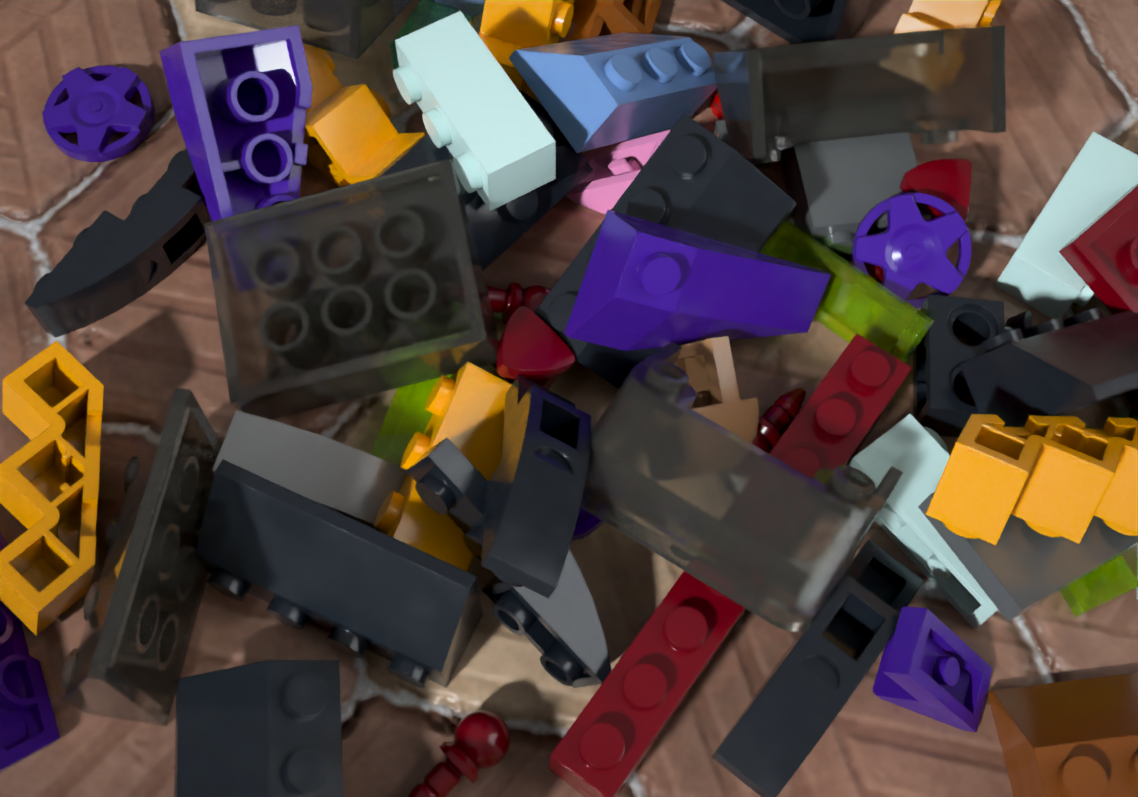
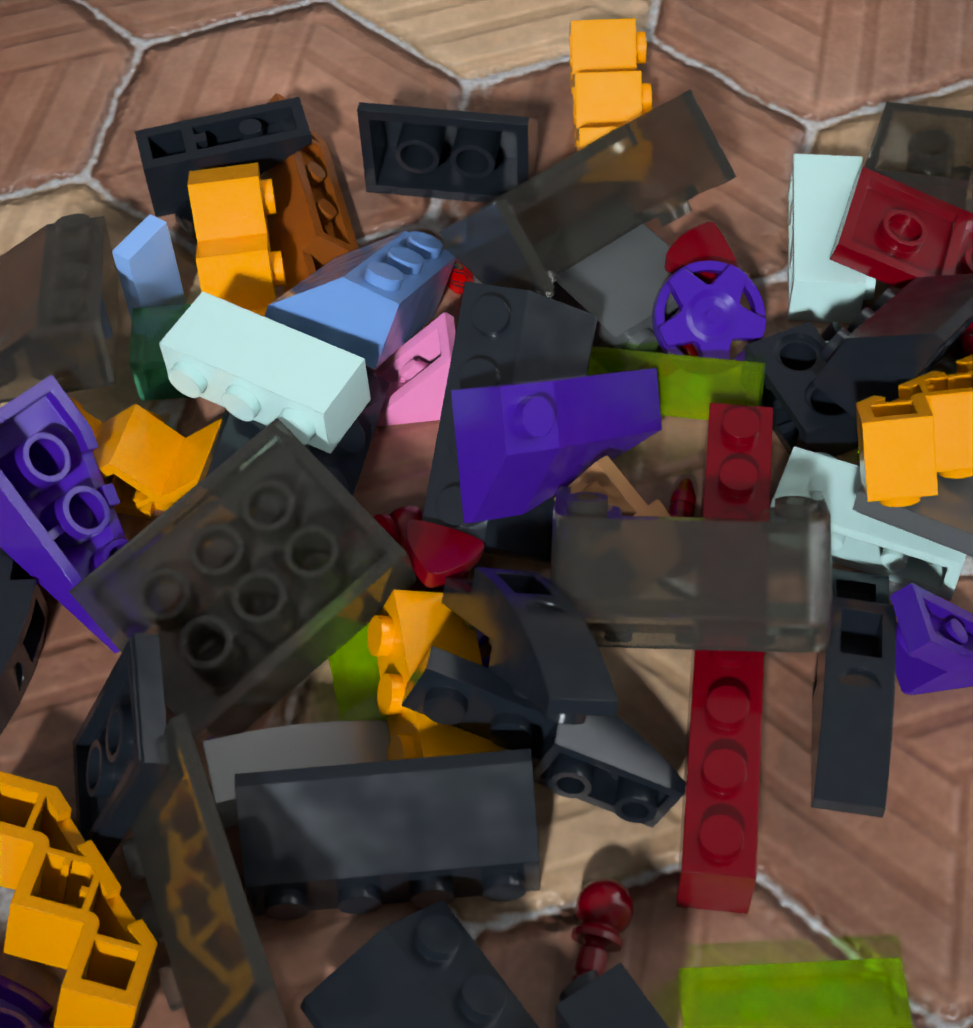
camera: 25 degrees left, 10 degrees down
none -> black tile [73,633,170,863]

